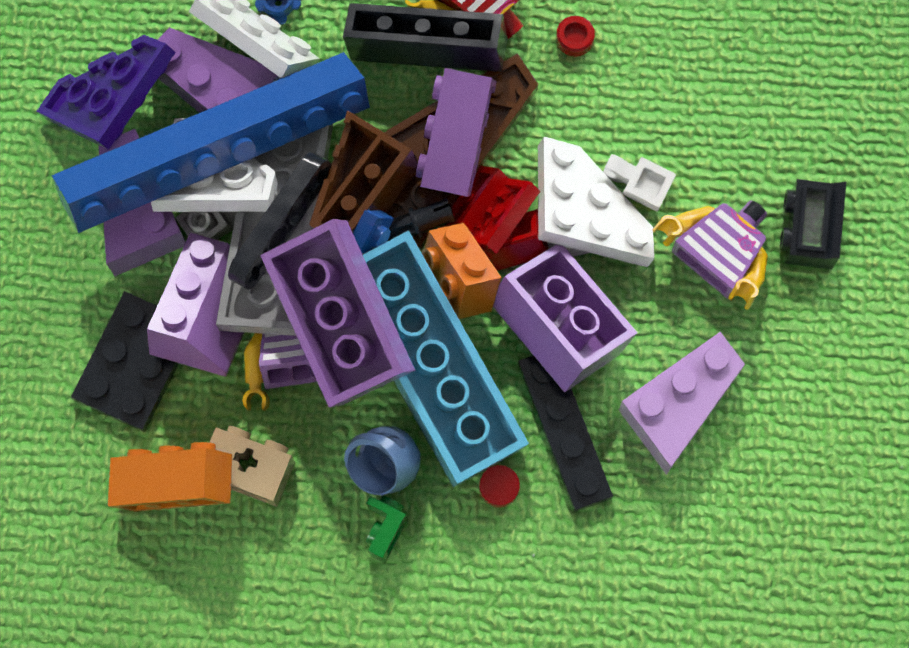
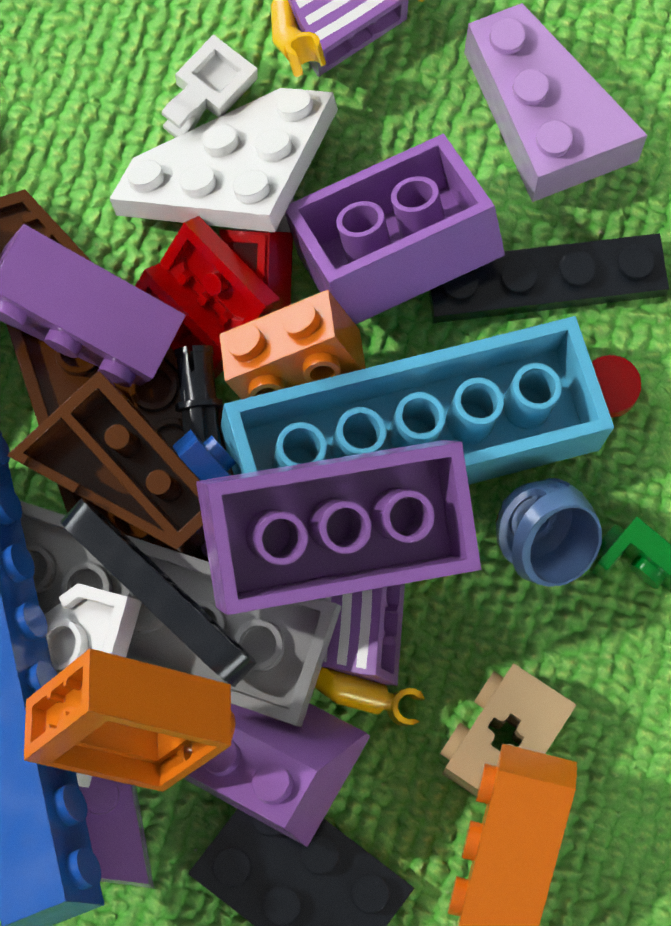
camera: 80 degrees left, 0 degrees up
none -> orange window [24,648,235,792]

